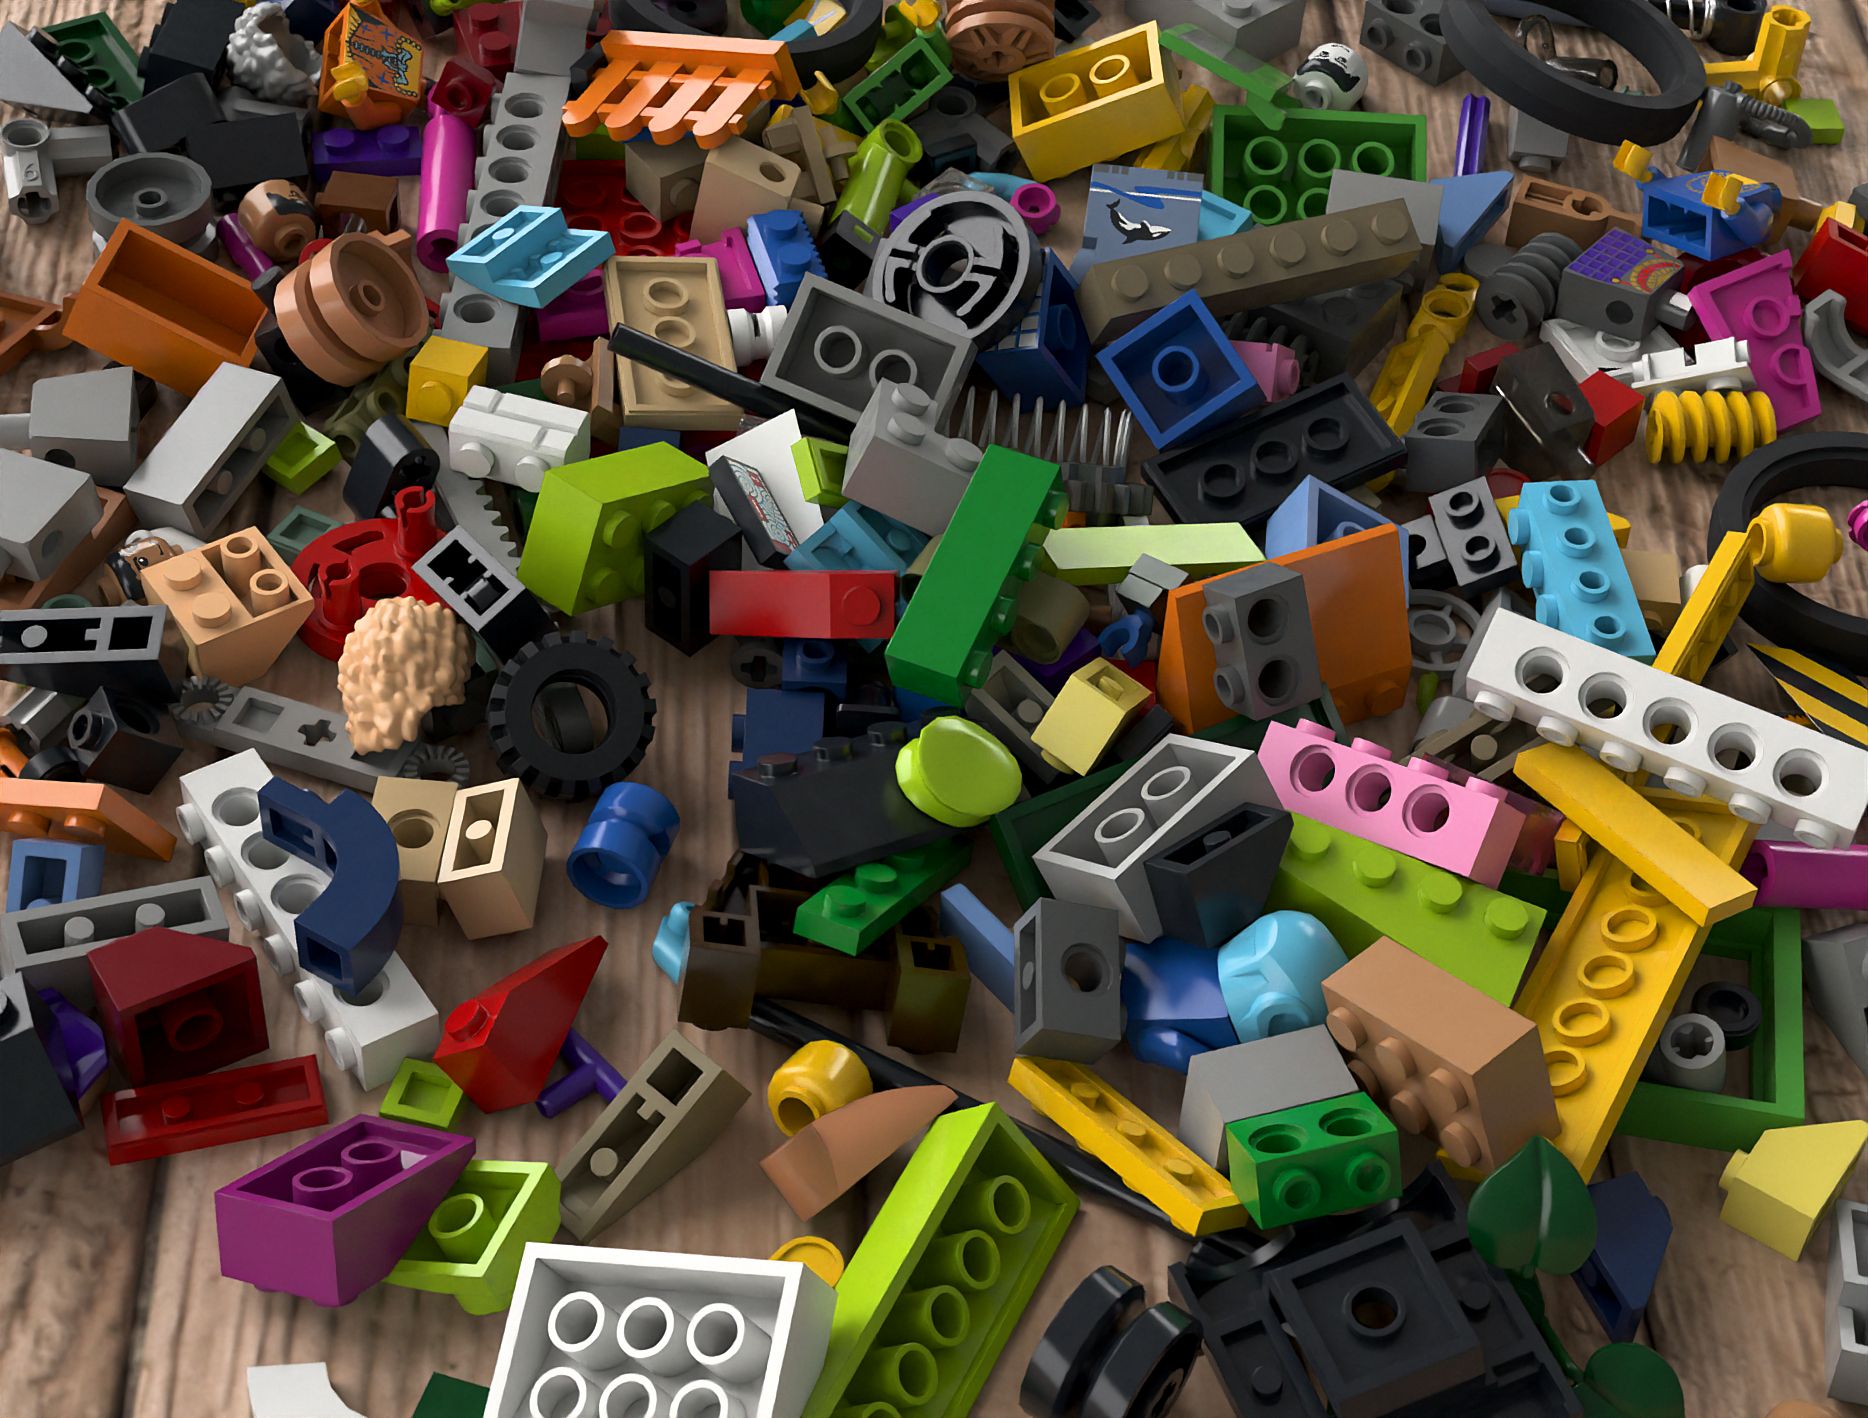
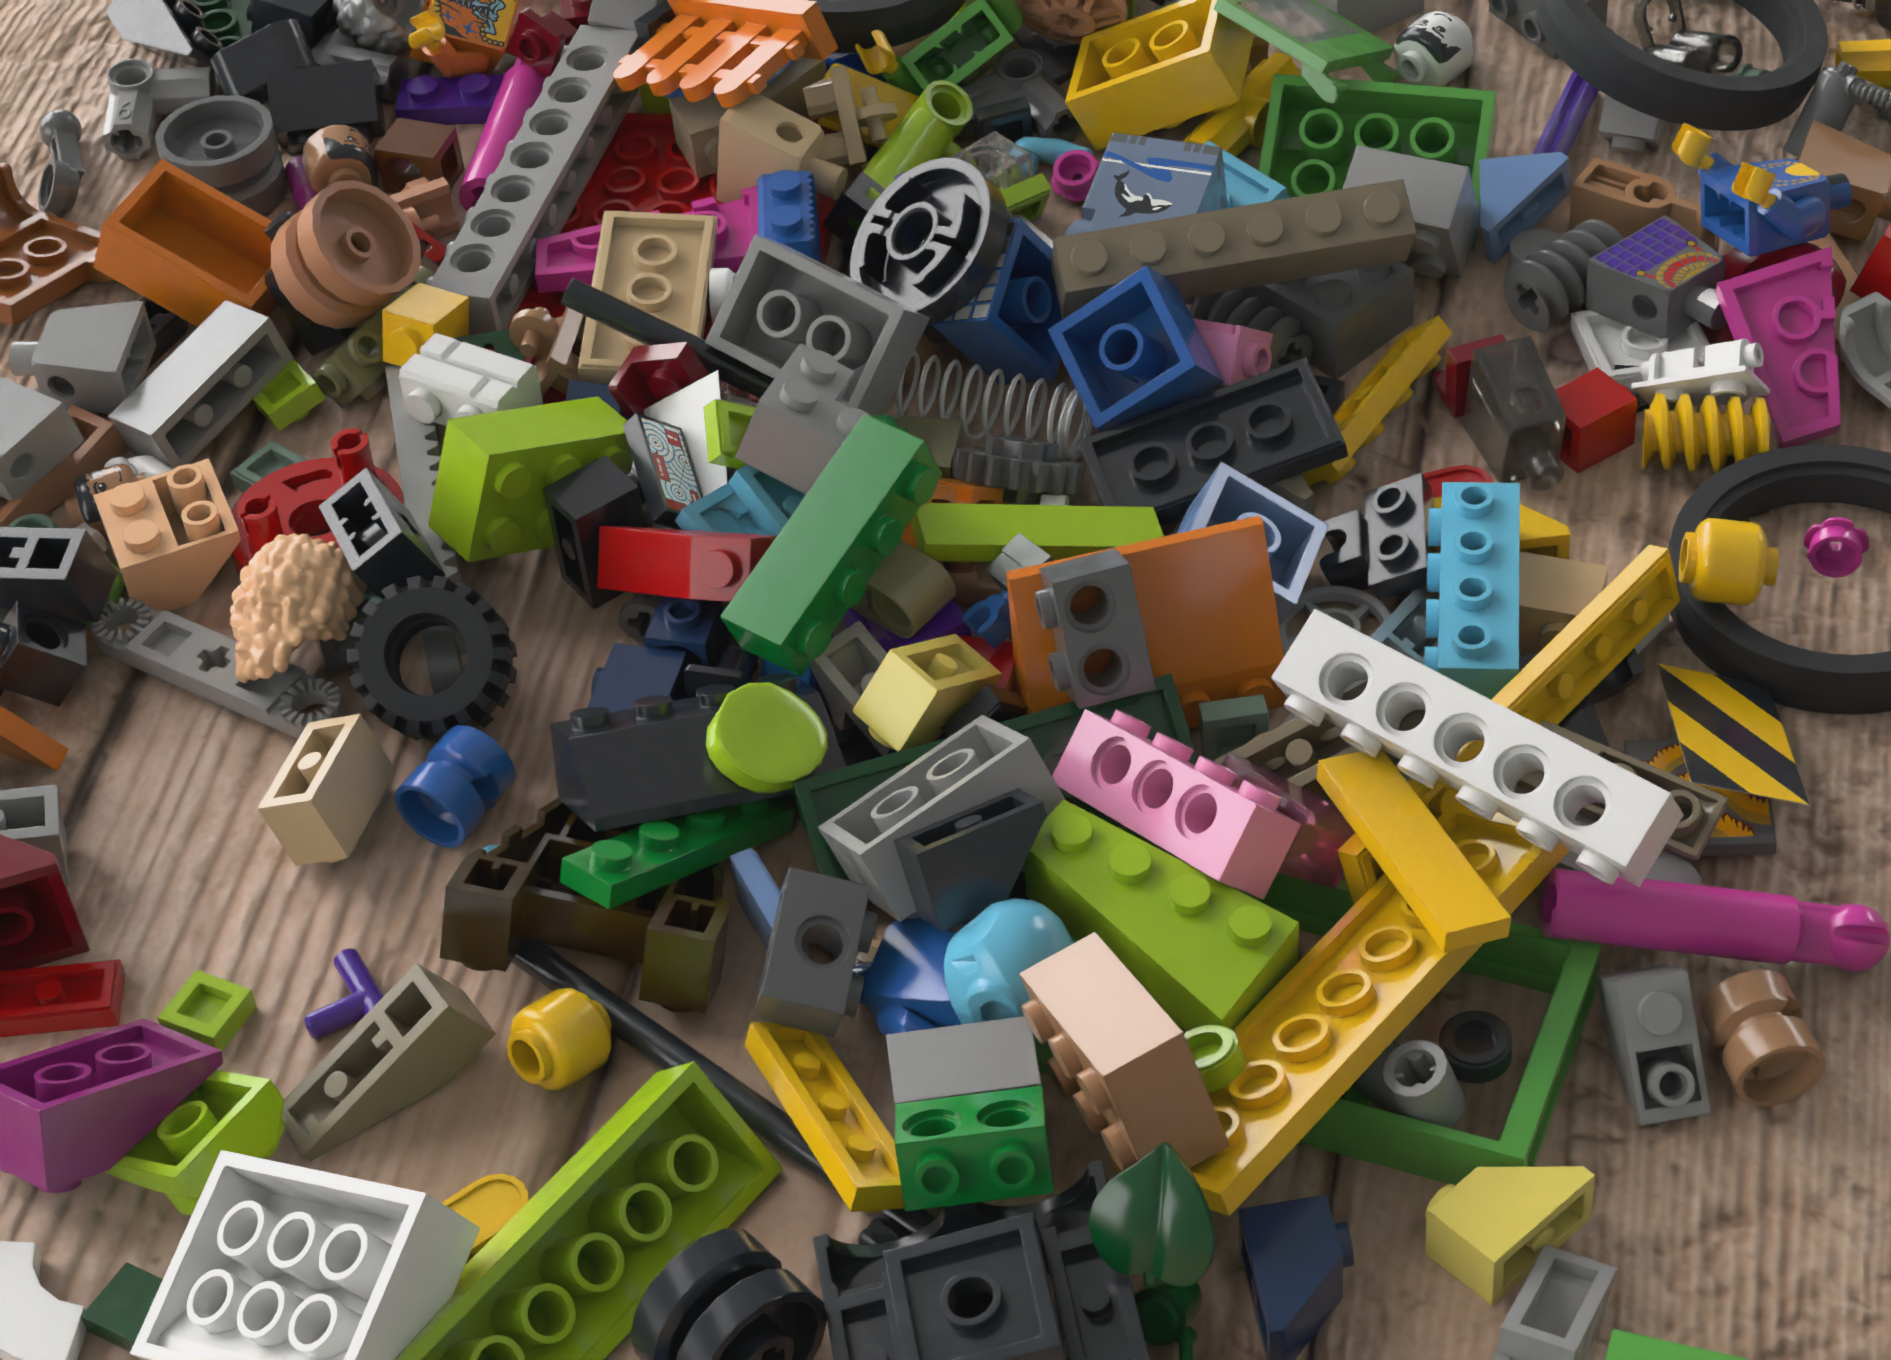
camera: 20 degrees right, 0 degrees up
white brick [176,748,441,1092] -> none
dark blue arch [257,776,404,997] -> none
black beam [342,414,440,521] -> none
tan brick [371,776,459,927] -> none
red slope [432,935,608,1114] -> none
medium azure slope [445,205,616,309] -> none
nougat piece [758,1085,959,1222] -> none
dark grey brick [1400,391,1505,493] -> none
yellow piece [1405,272,1480,356] -> none
none -> dark red bracket [608,342,709,419]
none -> sand green plate [1199,694,1268,761]

